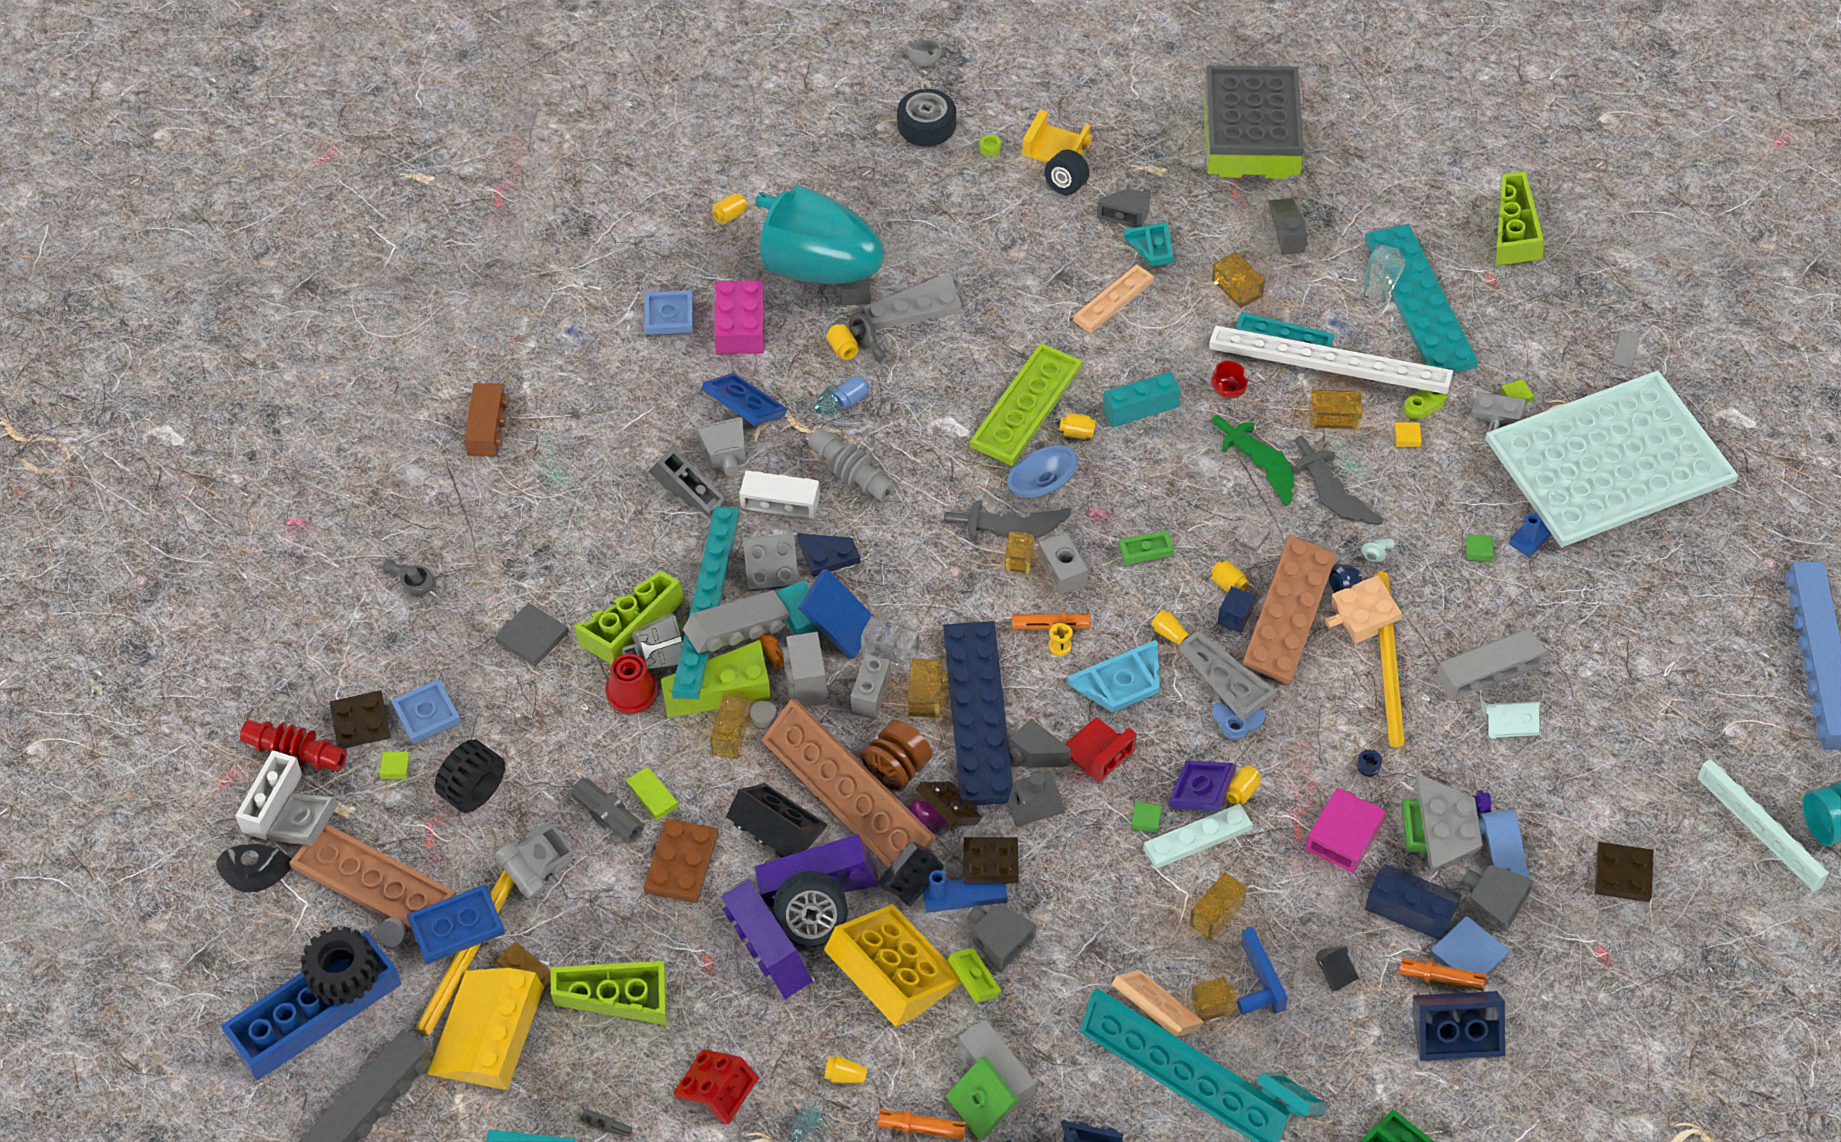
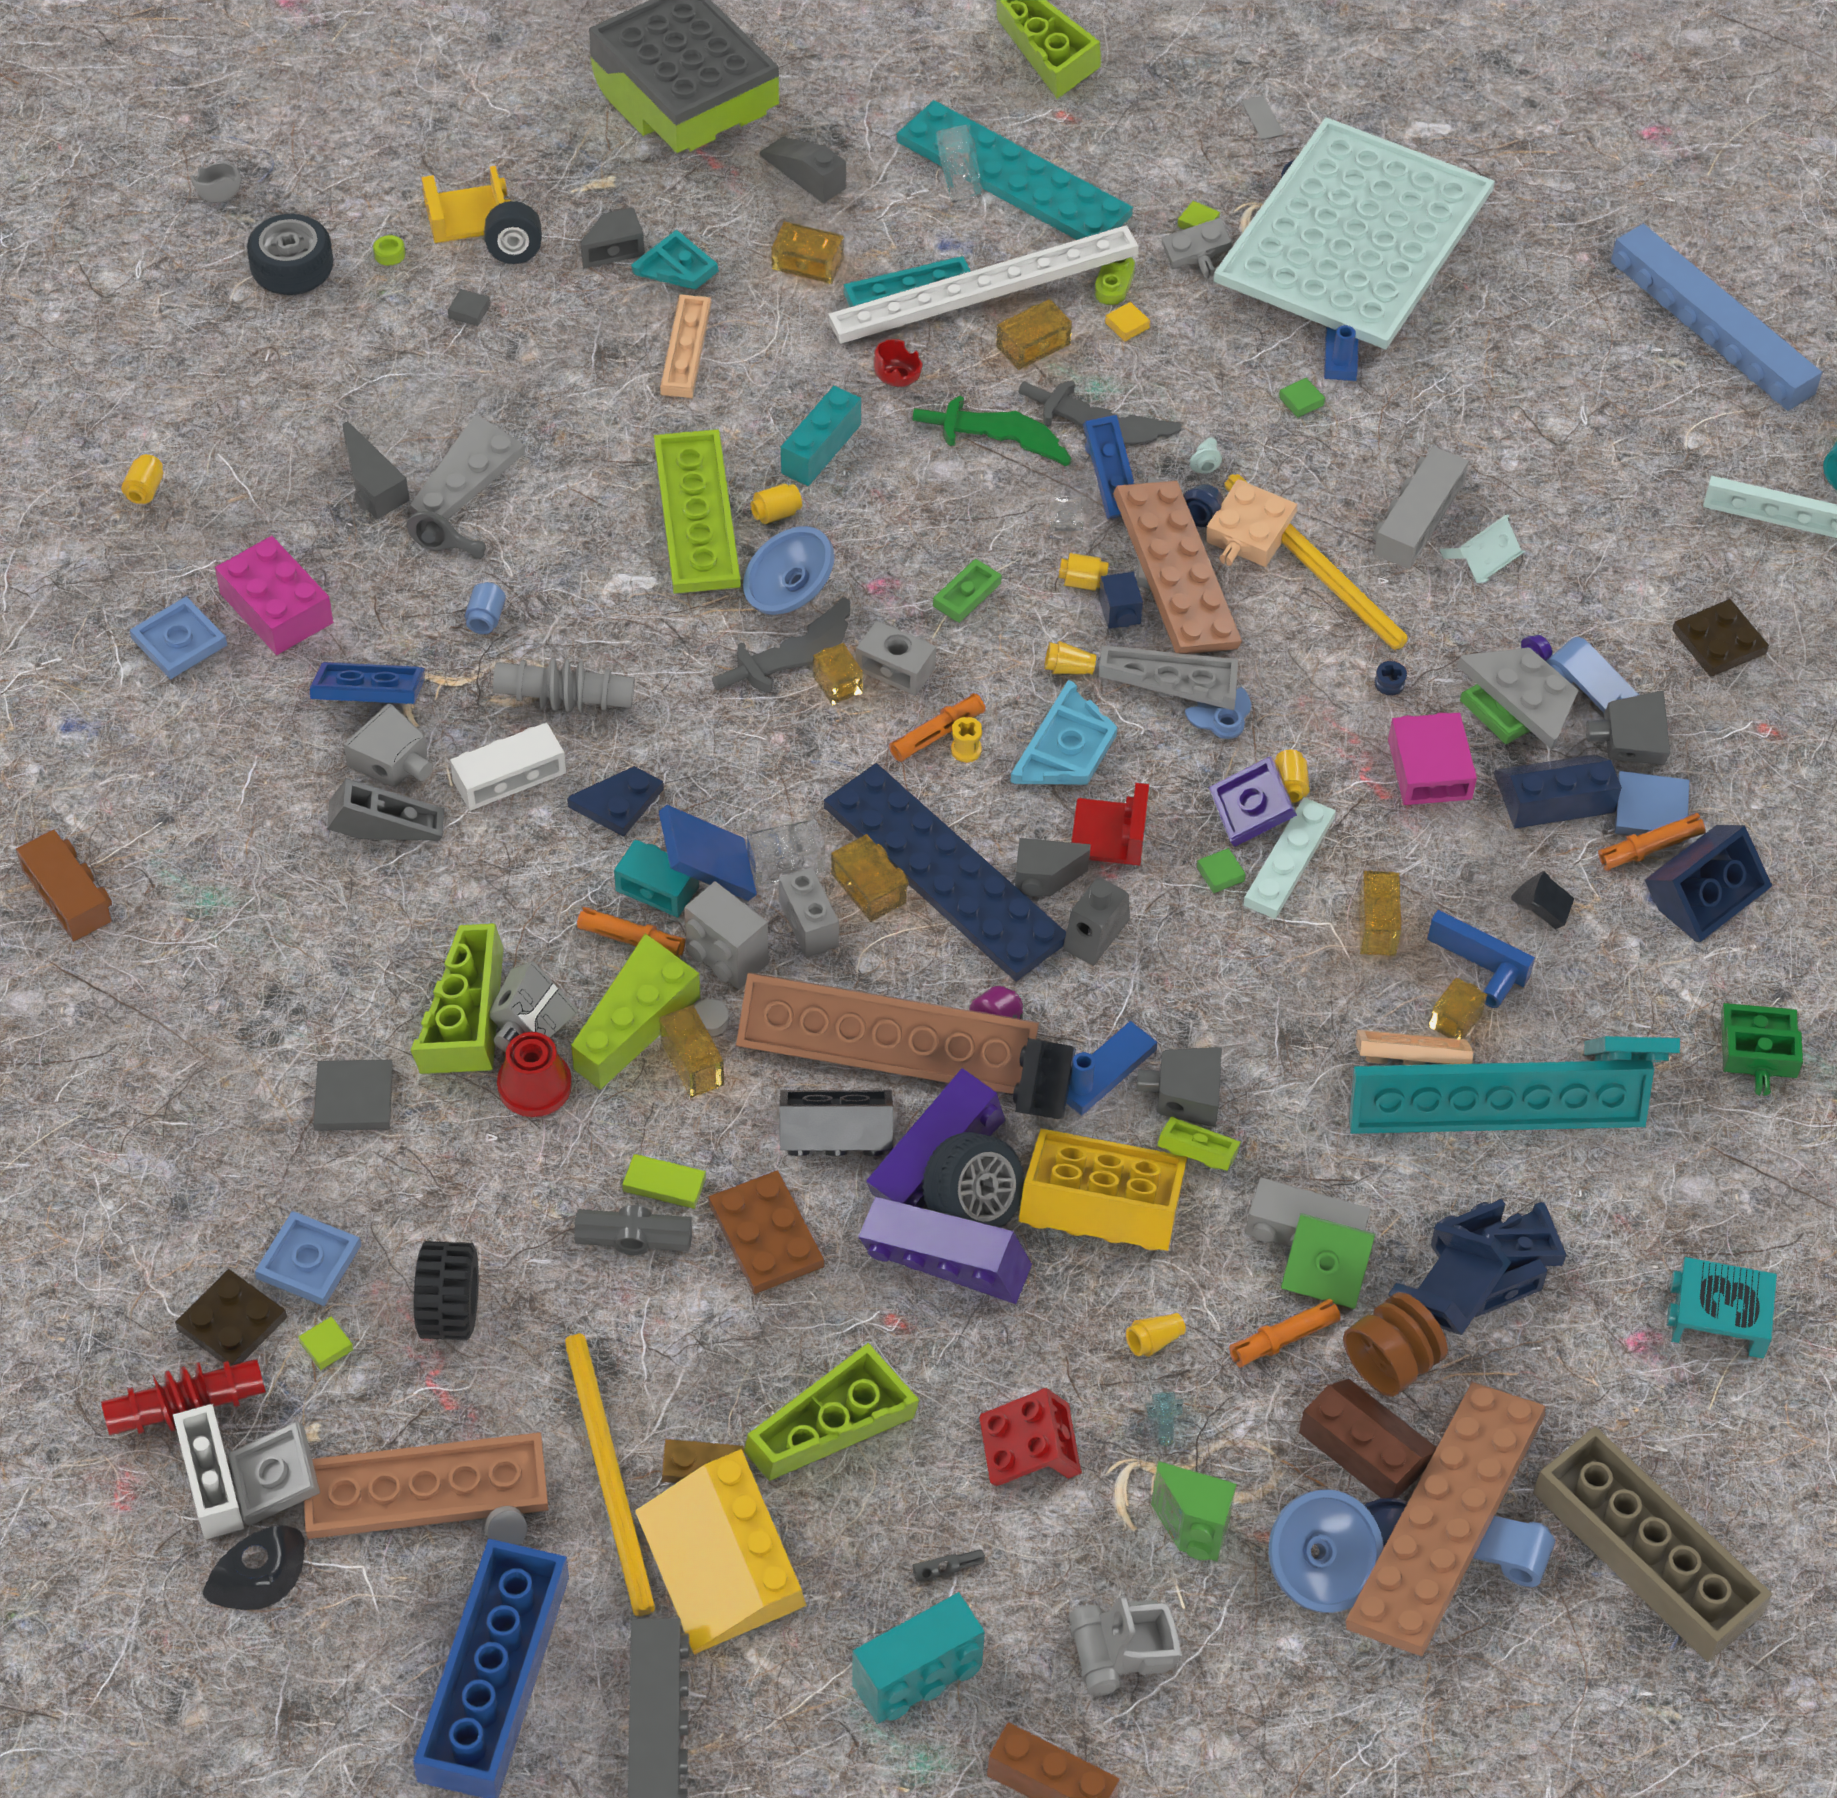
camera: 40 degrees left, 0 degrees up
black tyre [301,926,378,1006] -> none
dark grey piece [382,559,435,594] -> none
blue tile [407,885,505,965] -> none
light grey piece [494,823,575,899] -> none
teal plate [672,507,740,700] -> none
light grey brick [683,590,790,654] -> none
light grey plate [743,533,798,590] -> none
teal windscreen [755,185,885,284] -> none
clear light blue plate [815,387,838,415] -> none
yellow brick [826,324,859,360] -> none
dark orange wheel [861,720,932,791] -> none
dark brown plate [915,781,982,826] -> none
dark brown plate [963,837,1019,883] -> none
none -> dark grey tile [448,289,491,326]
none -> blue piece [1083,415,1135,519]

